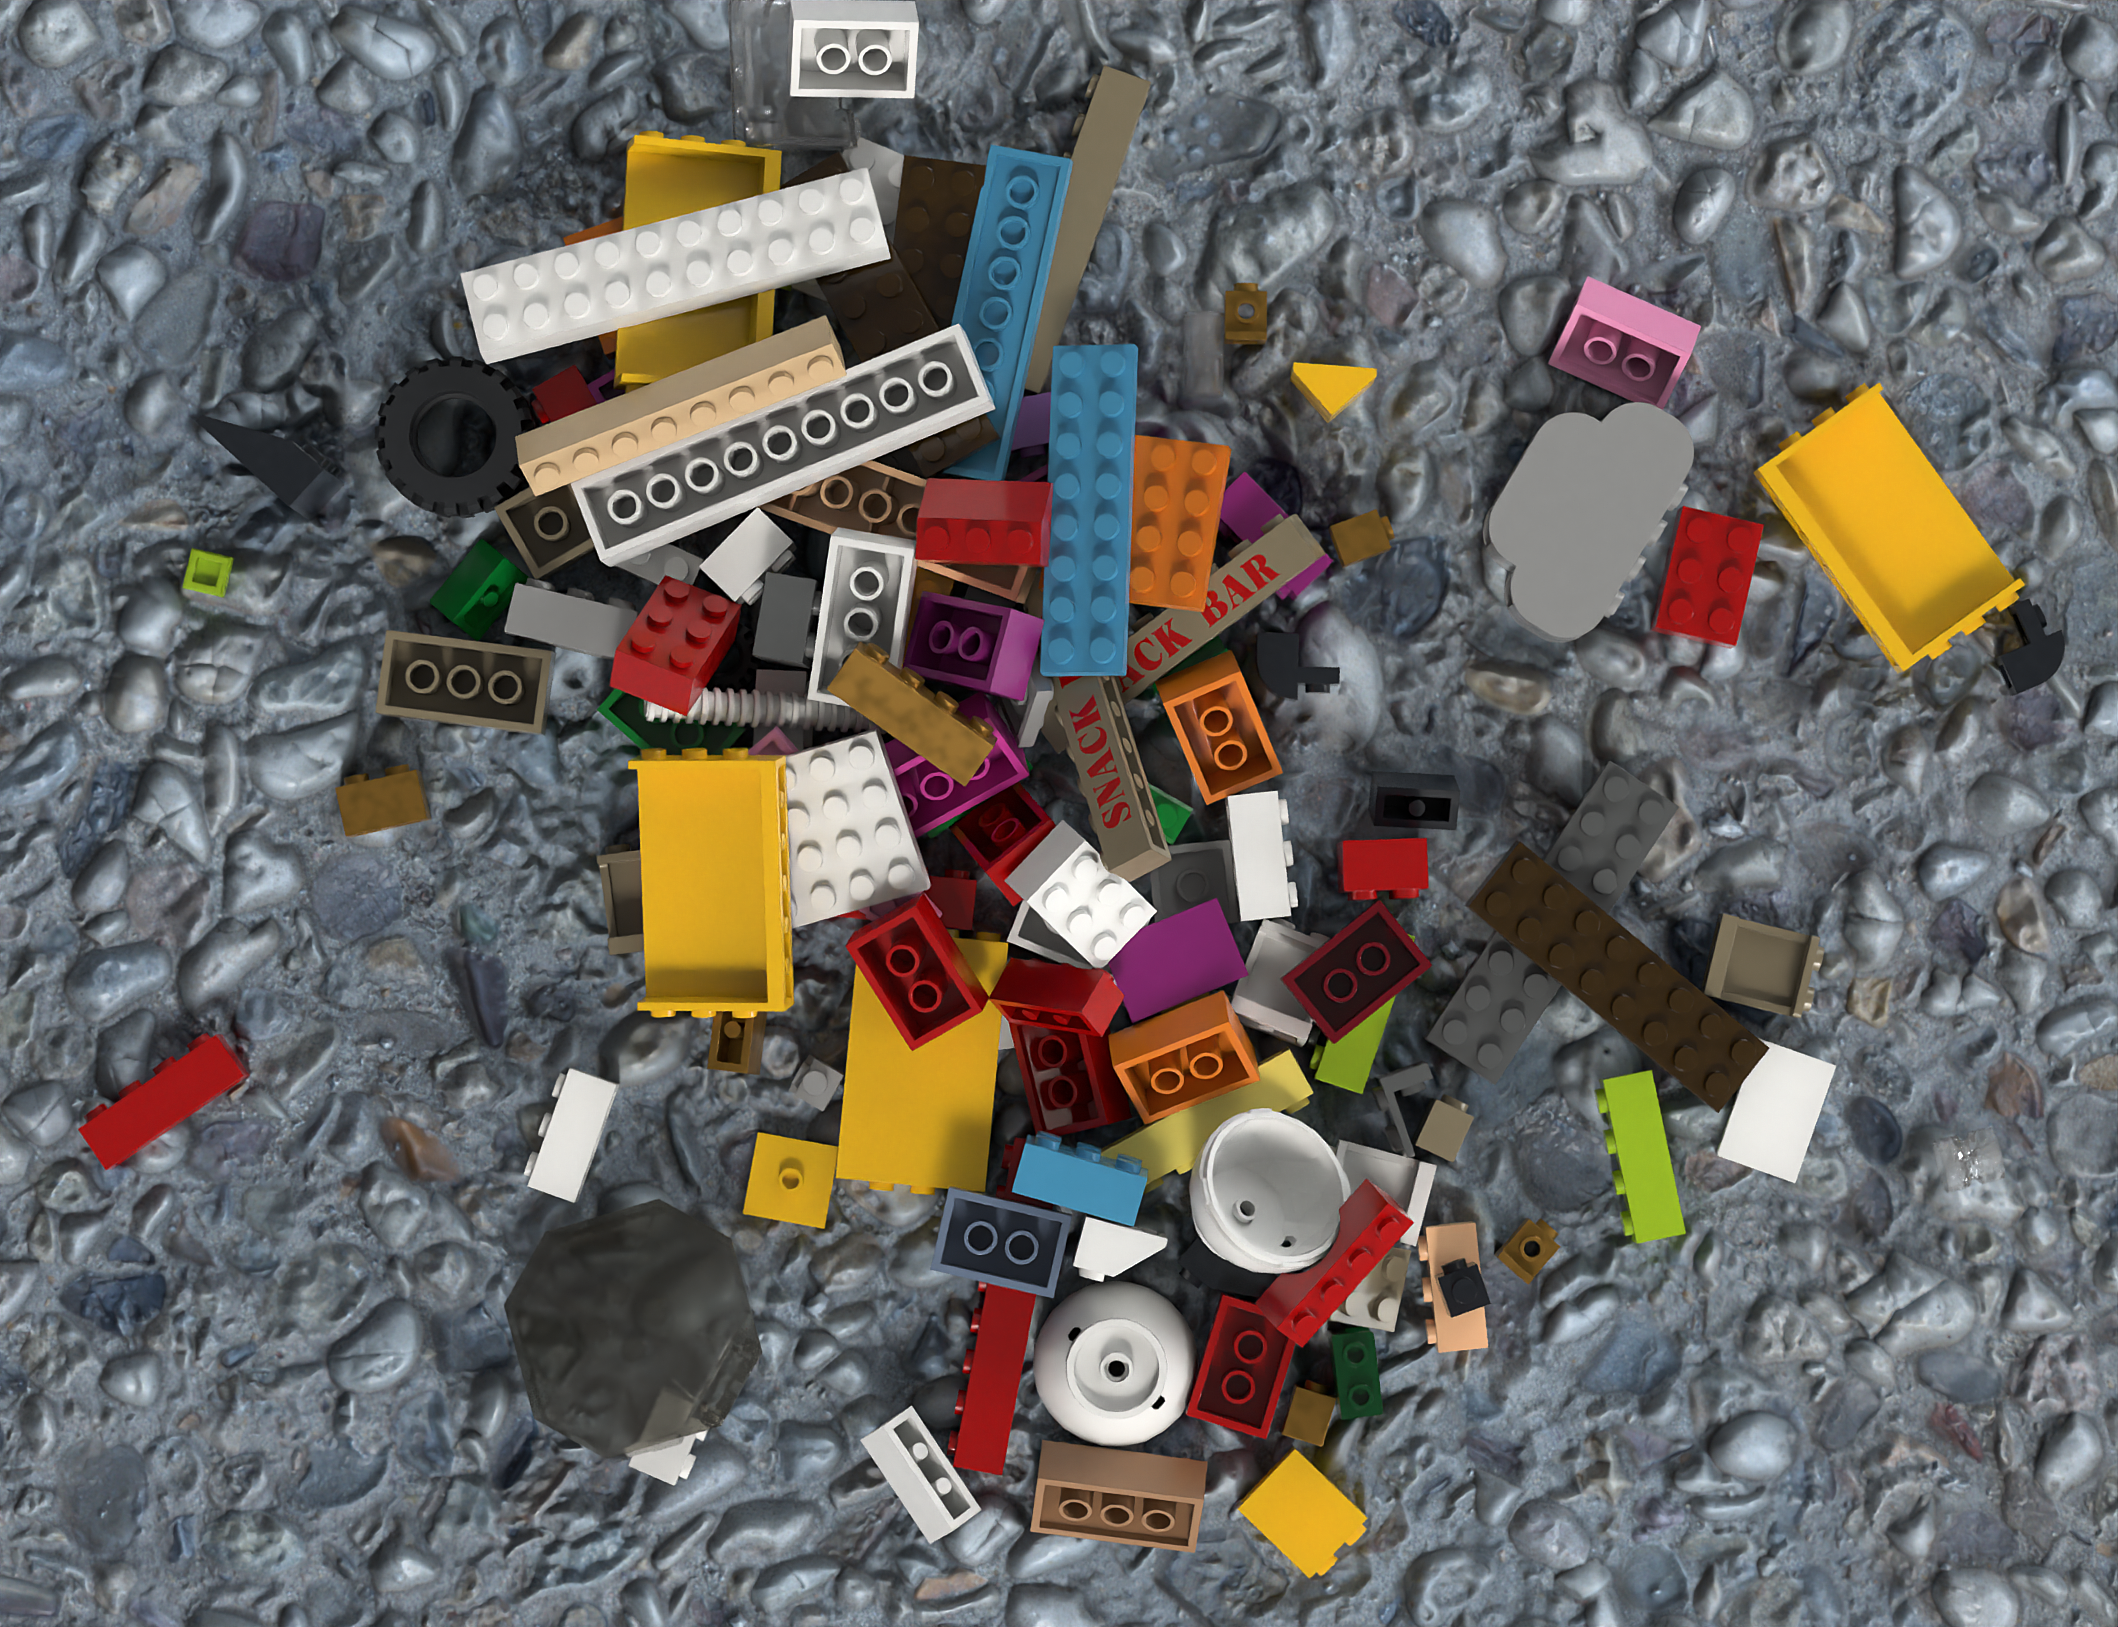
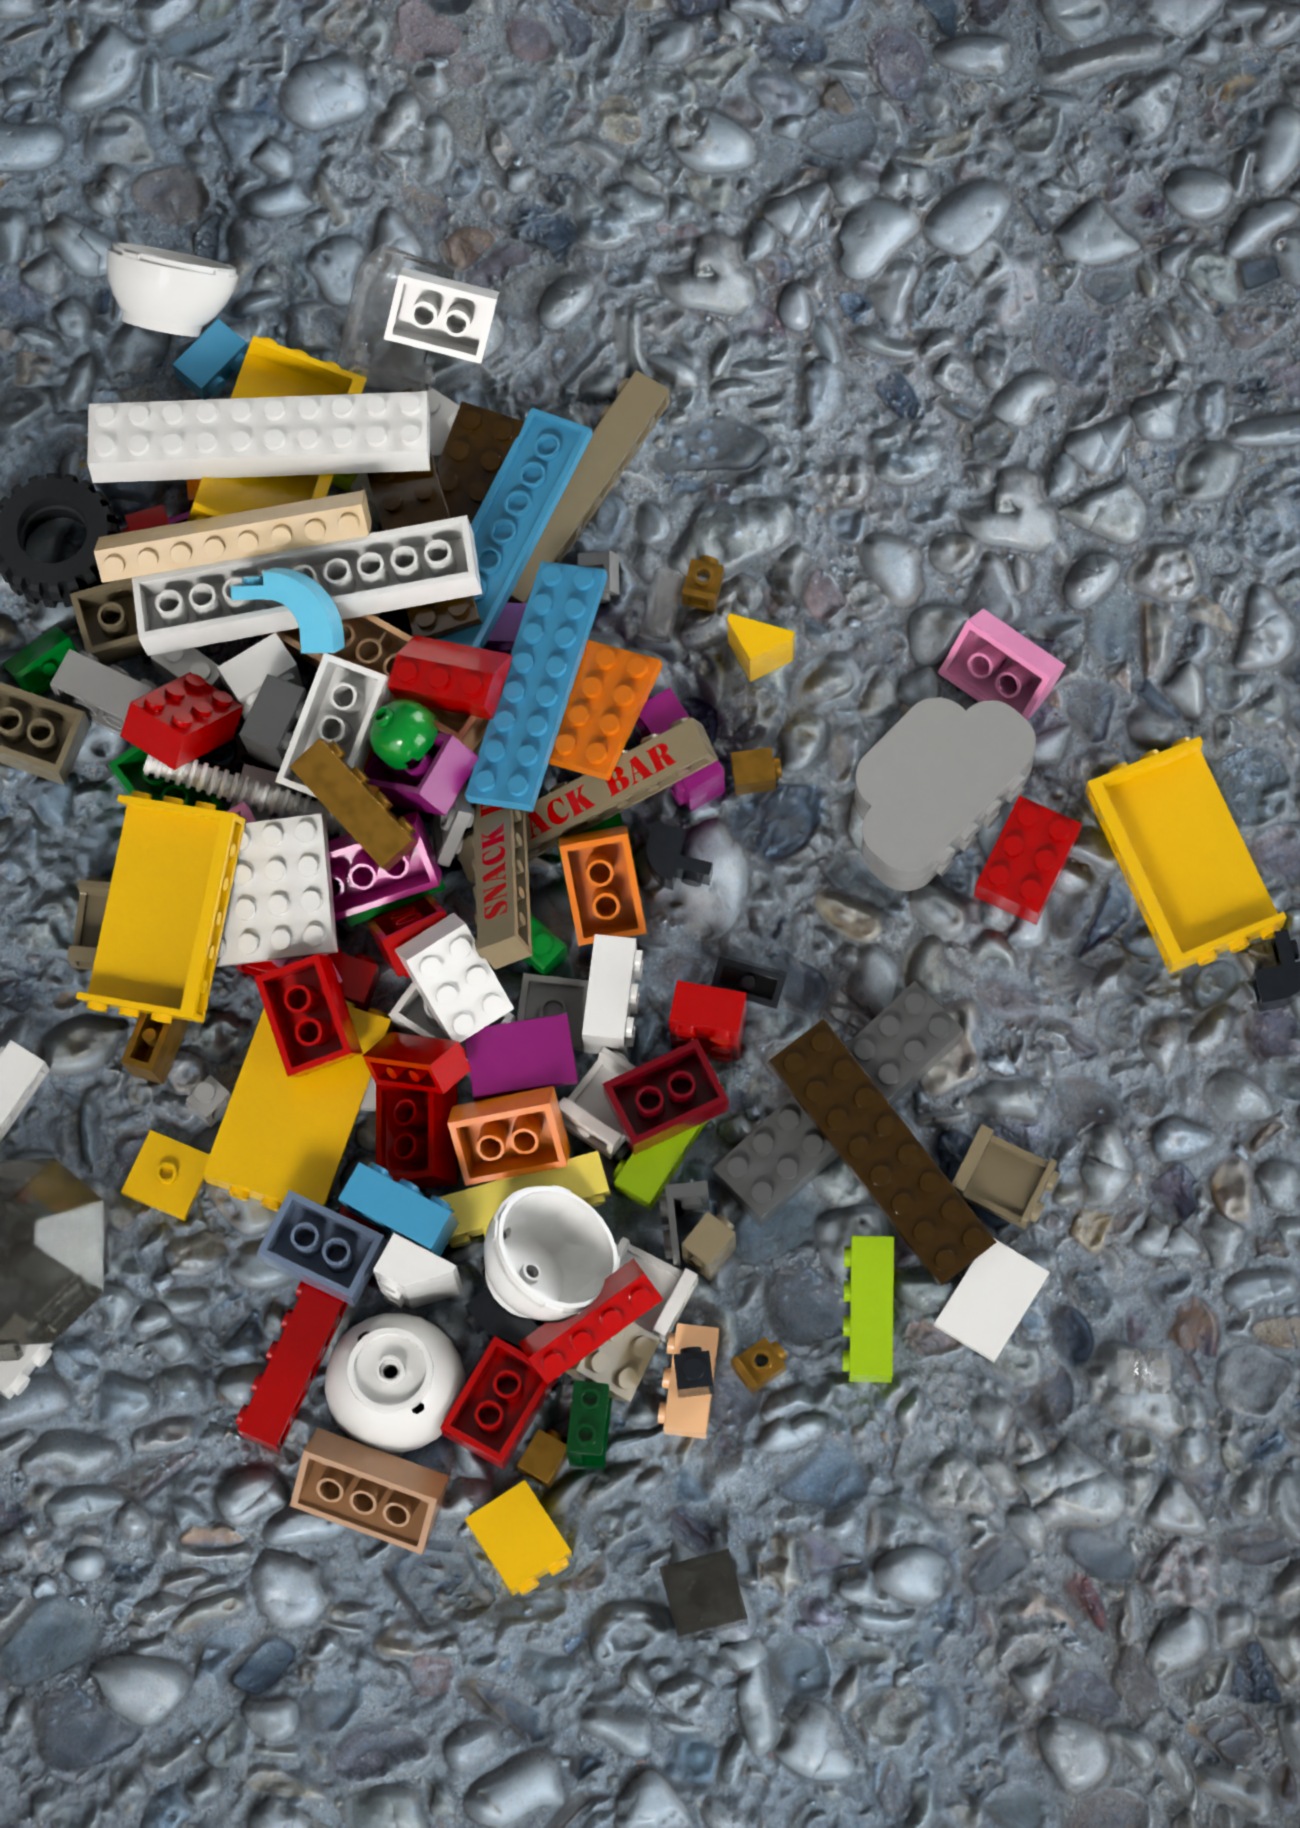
camera: 20 degrees right, 15 degrees down
white brick [860,1406,981,1544] -> none
none -> white piece [106,242,239,337]
none -> dark azure brick [172,319,248,400]
none -> medium azure arch [231,567,345,654]
none -> green cylinder [369,699,438,770]
none -> light grey brick [578,550,621,603]
none -> clear smoke brick [659,1548,748,1643]

